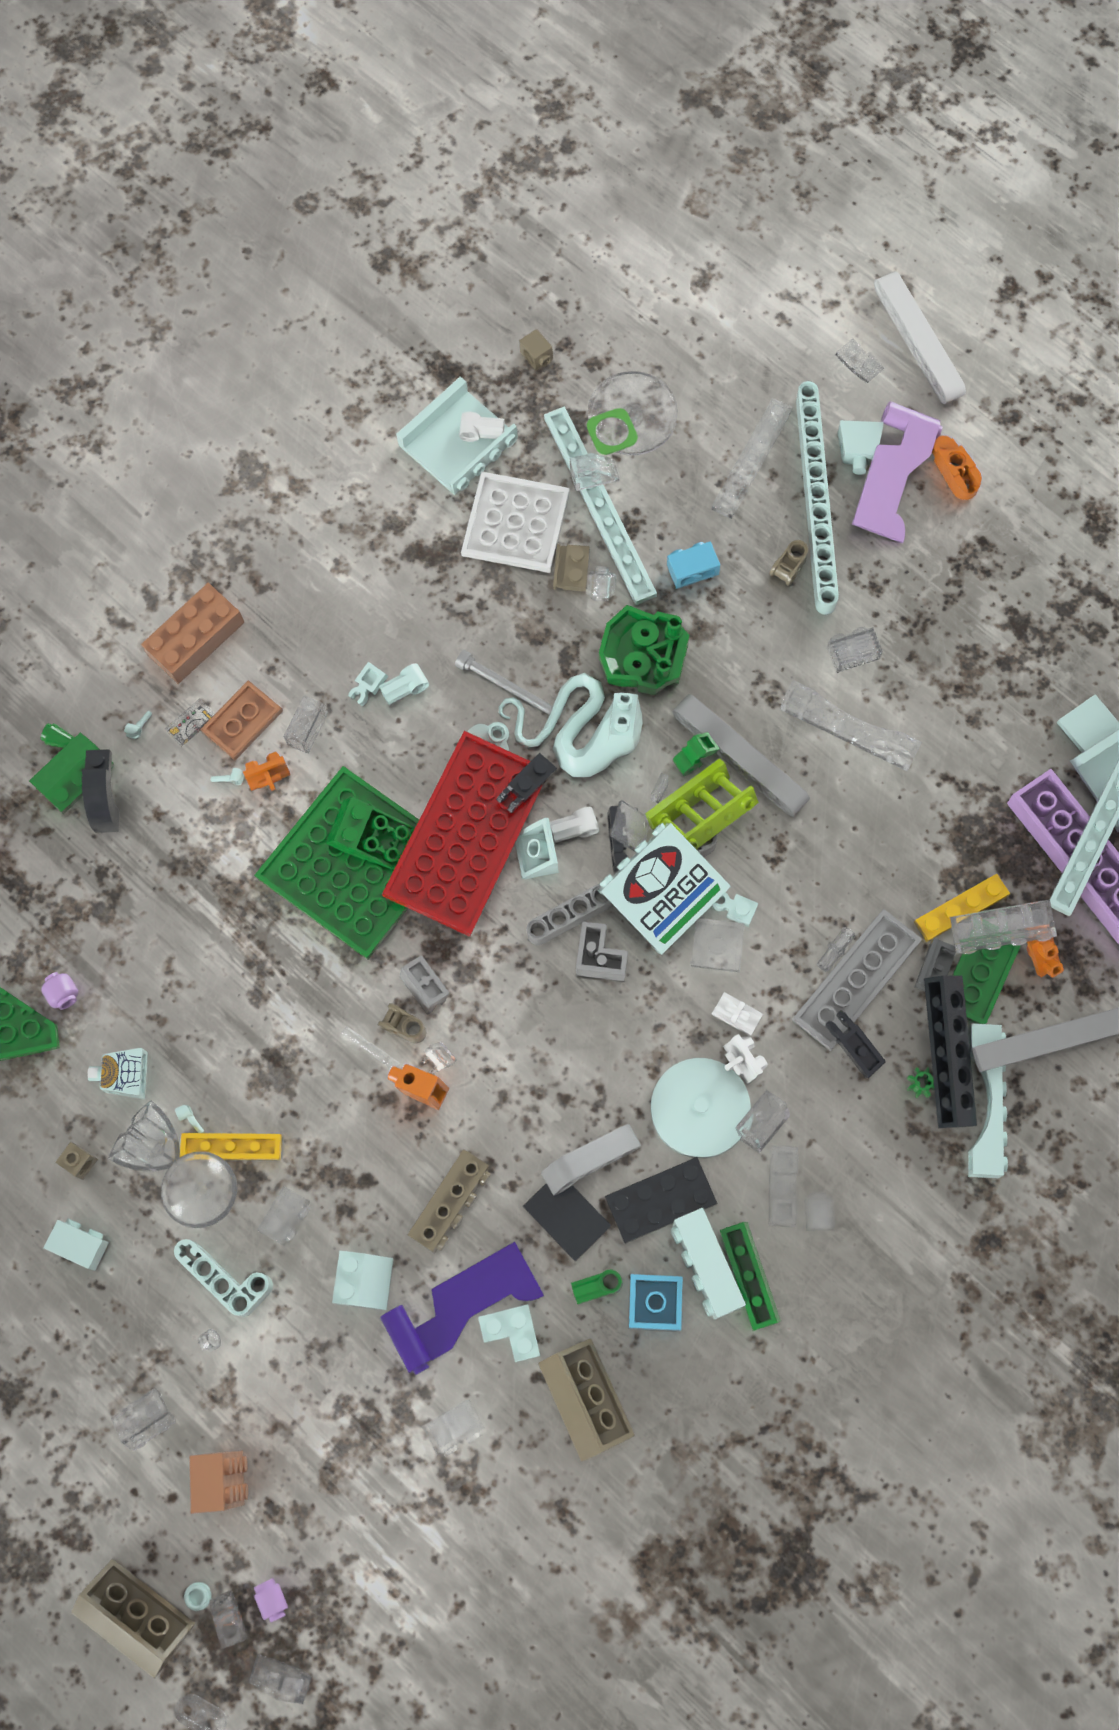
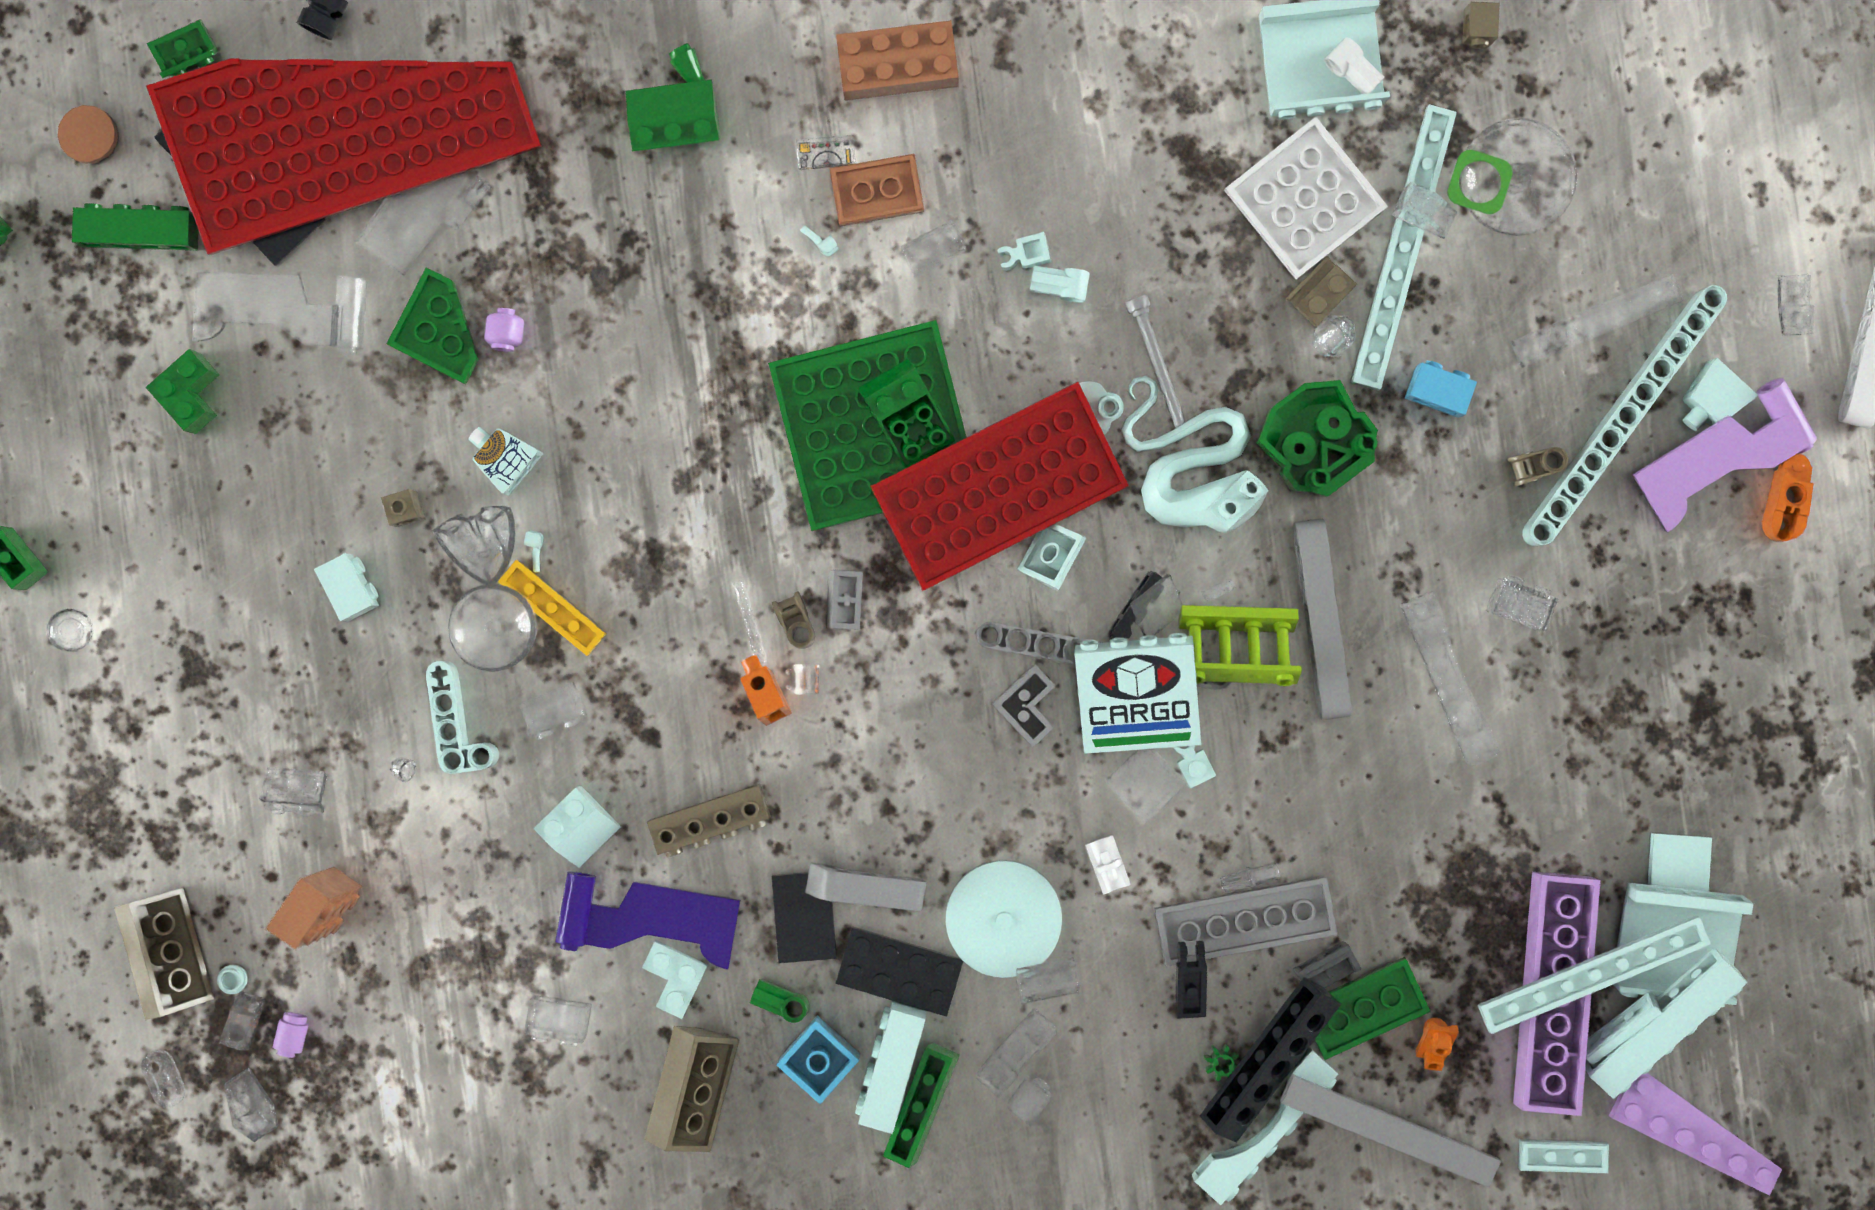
camera: 35 degrees right, 15 degrees up
black arch [82,749,120,833] -> none
light aqua hand [124,711,152,739] -> none
orange hips [243,752,291,791] -> none
black hinge [496,753,557,813] -> none
white piece [550,807,600,843] -> none
green leg [672,732,720,776] -> none
white hips [723,1034,768,1084] -> none
yellow plate [914,874,1010,942] -> none
clear brick [950,900,1057,954] -> none

